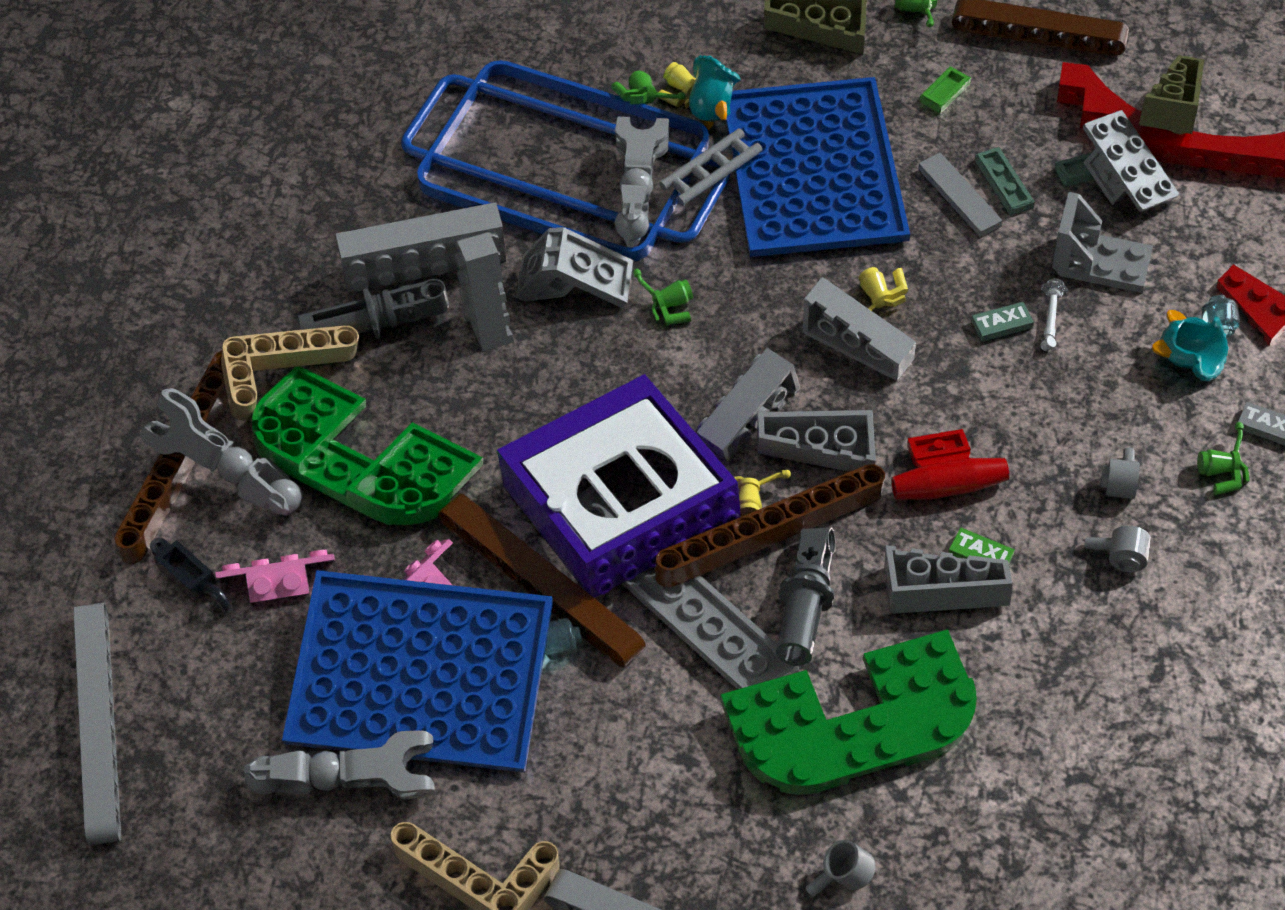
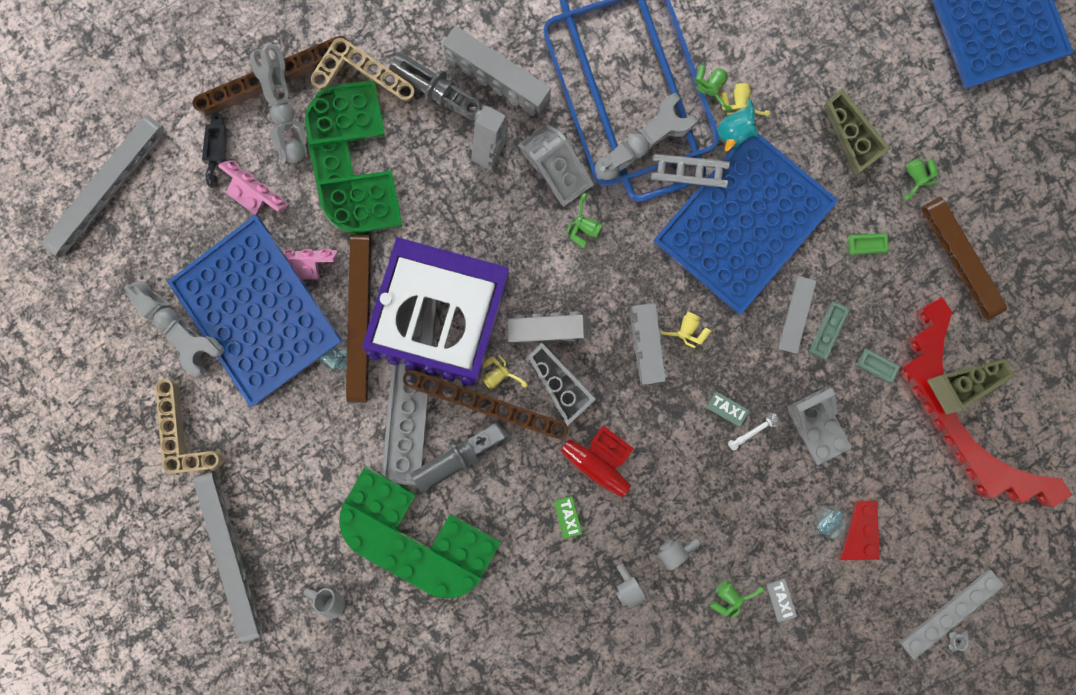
camera: 50 degrees right, 30 degrees up
light grey wedge [884,545,1013,614] -> none
light grey bracket [1083,110,1179,212] -> none
teal hair [1152,310,1229,382] -> none

